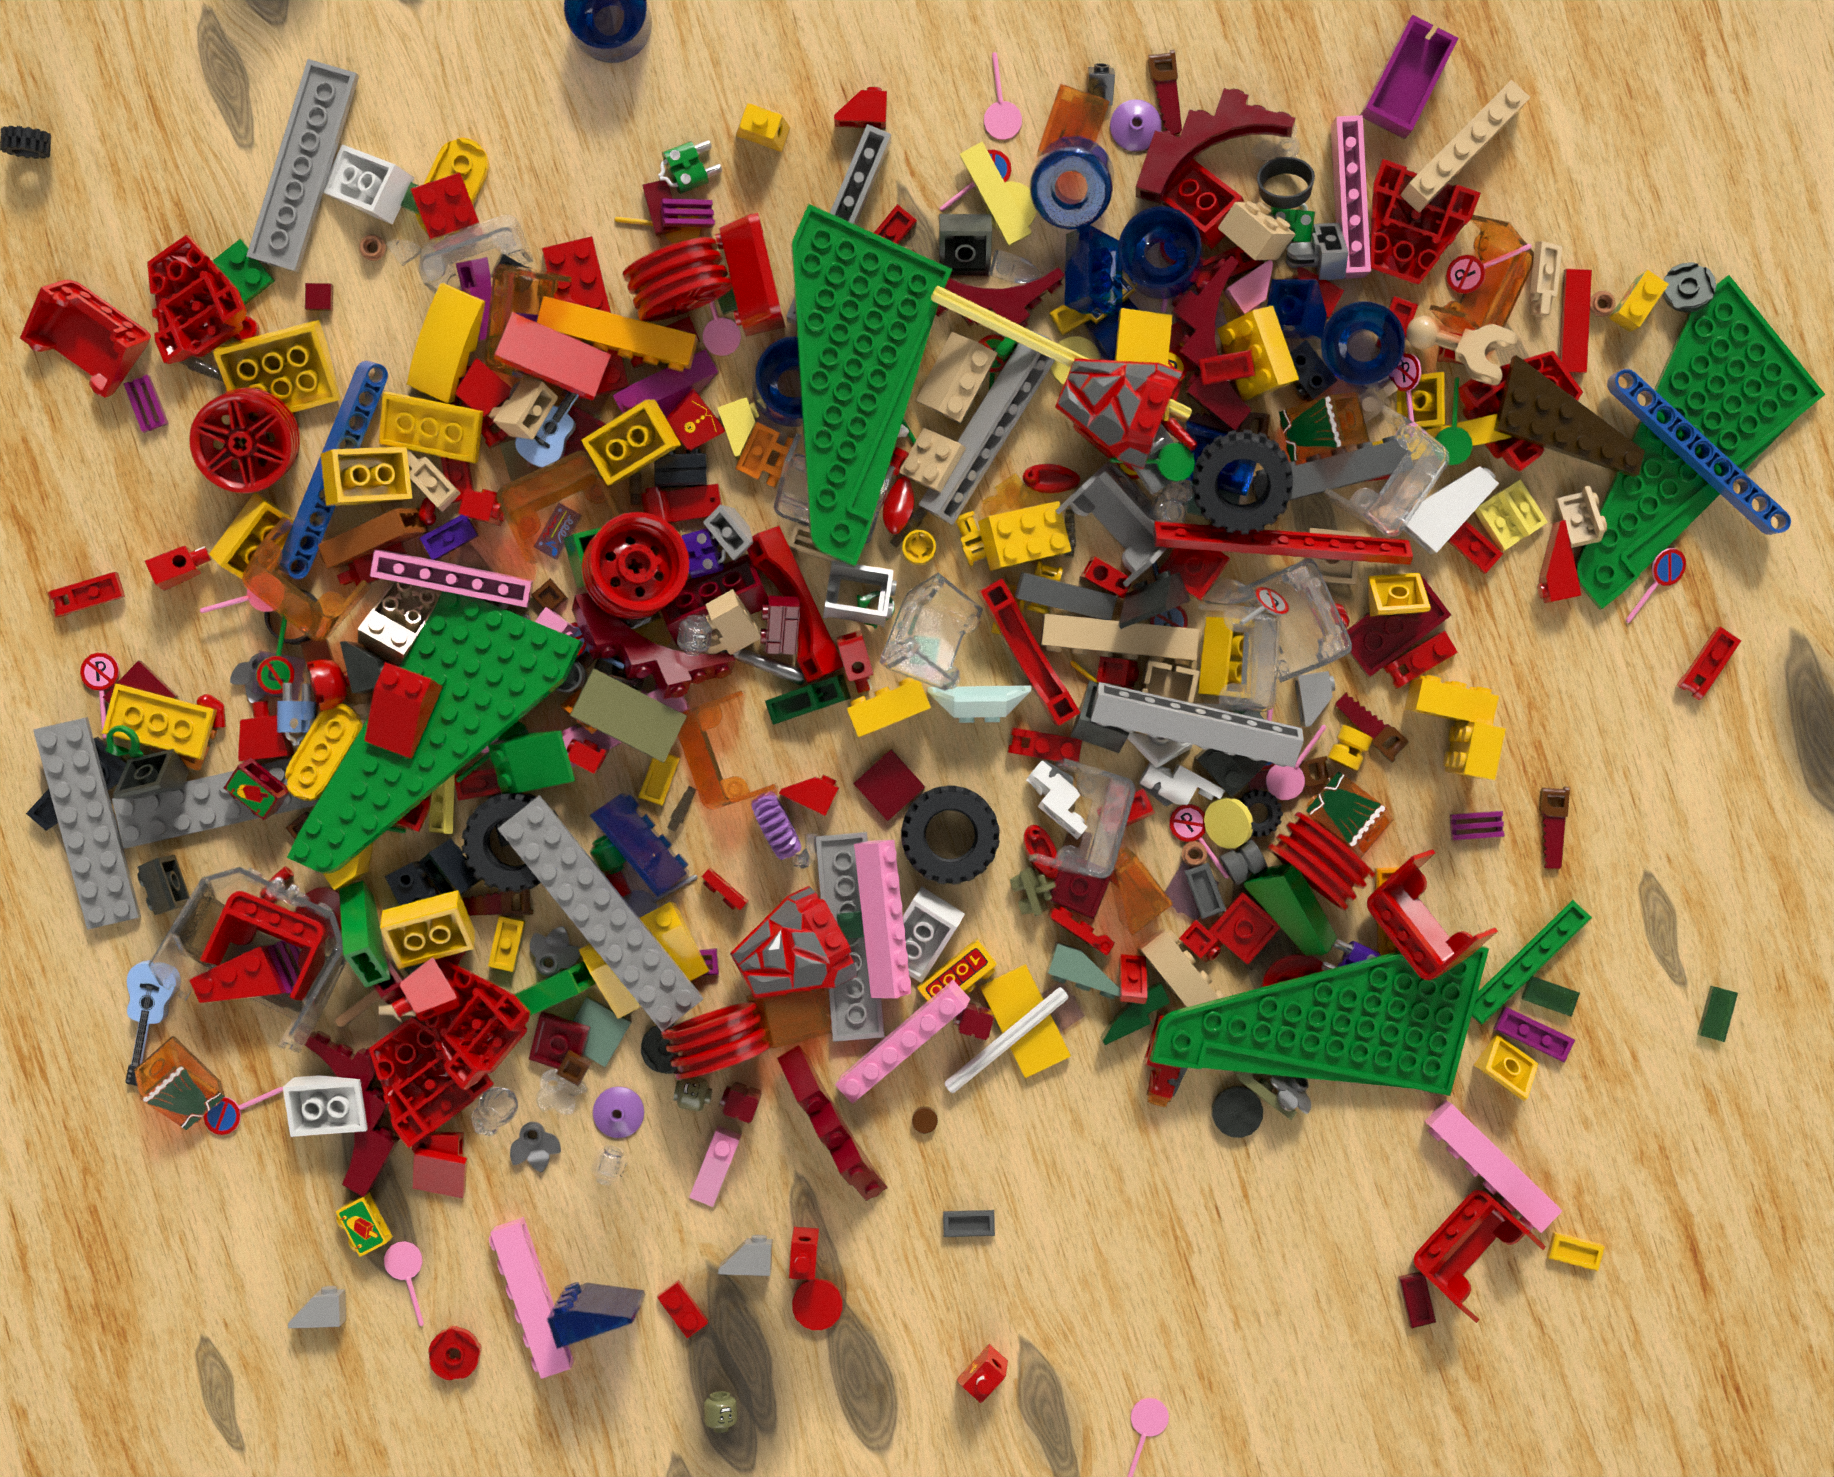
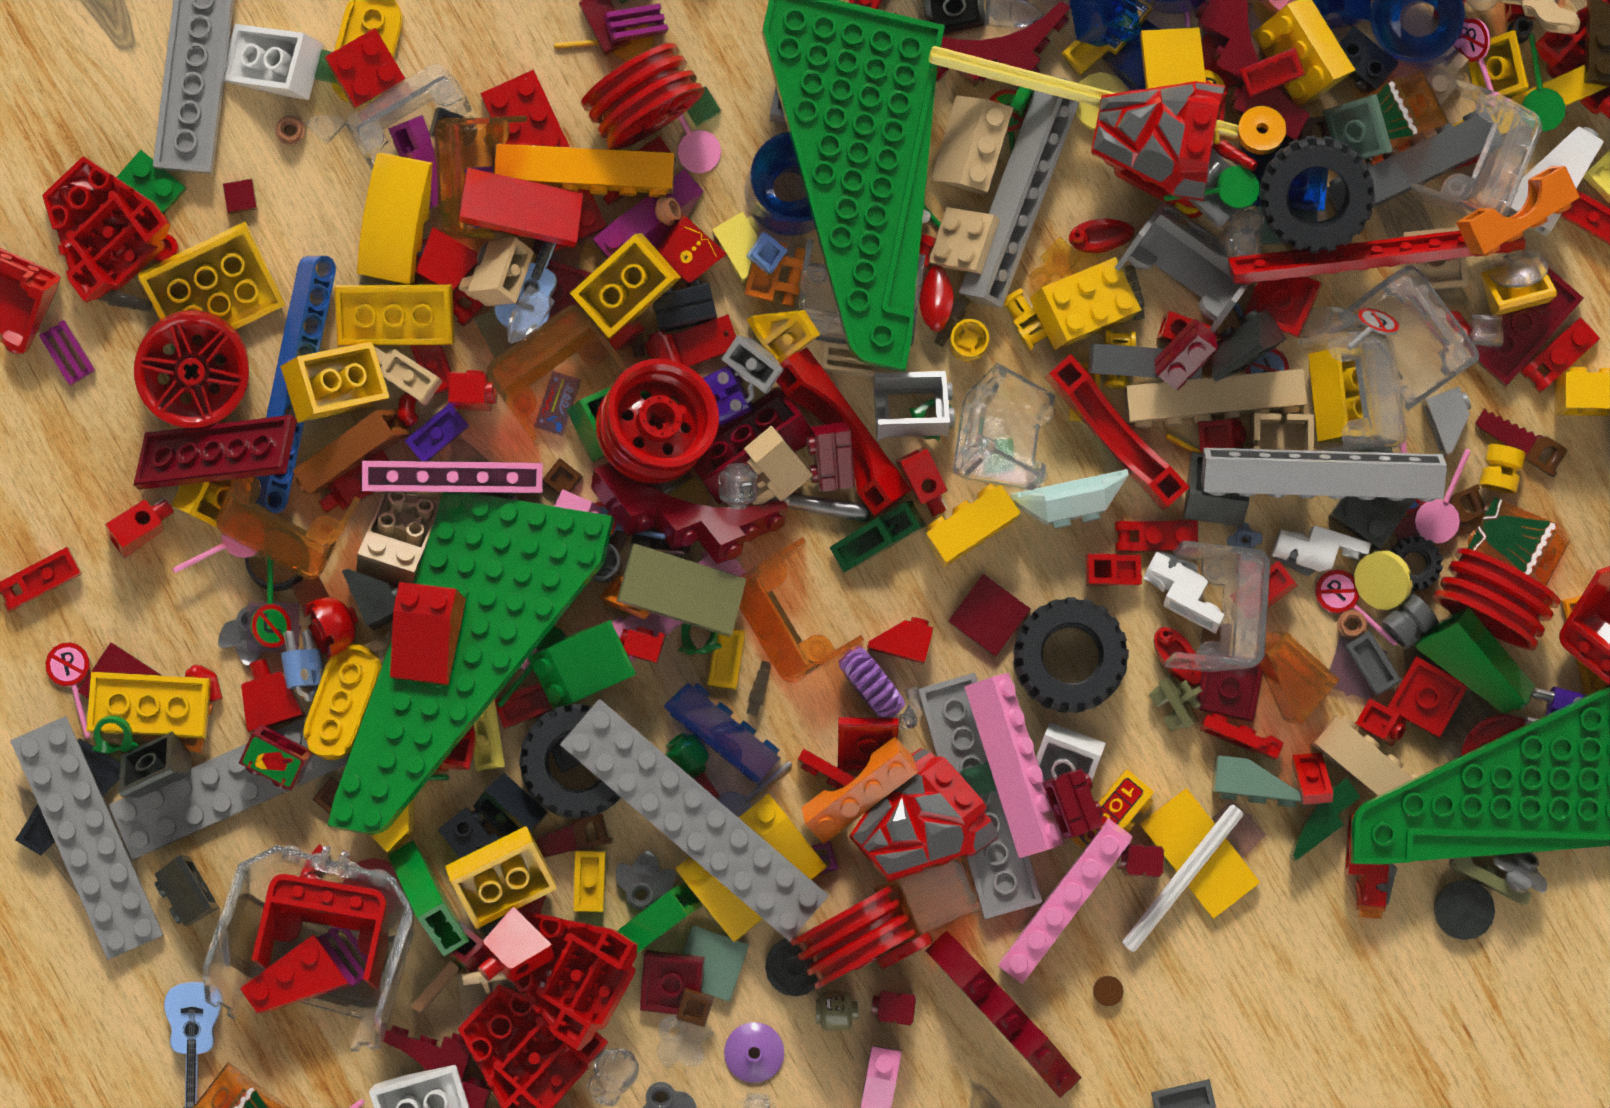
camera: 10 degrees left, 5 degrees down
red windscreen [715,213,786,337] -> none
white tile [1127,731,1193,768] -> none
none -> dark red tile [133,415,297,490]
none -> clear plate [507,285,555,344]
none -> red tile [608,321,645,351]
none -> nougat plate [655,197,681,226]
none -> green piece [678,623,722,656]
none -> medium blue tile [746,232,788,274]
none -> yellow wing [746,310,820,364]
none -> orange arch [801,737,918,844]
none -> red tile [837,717,899,769]
none -> red tile [876,932,933,970]
none -> dark red brick [1042,769,1103,839]
none -> red brick [1085,554,1142,587]
none -> dark red brick [1154,319,1218,390]
none -> sand blue plate [1227,522,1263,558]
none -> light orange piece [1237,106,1286,155]
none -> sand green tile [1323,94,1393,160]
none -> orange arch [1456,166,1580,256]
none -> clear tile [1471,315,1503,346]
none -> clear dish [1488,249,1548,288]
none -> black pin [1507,16,1533,44]

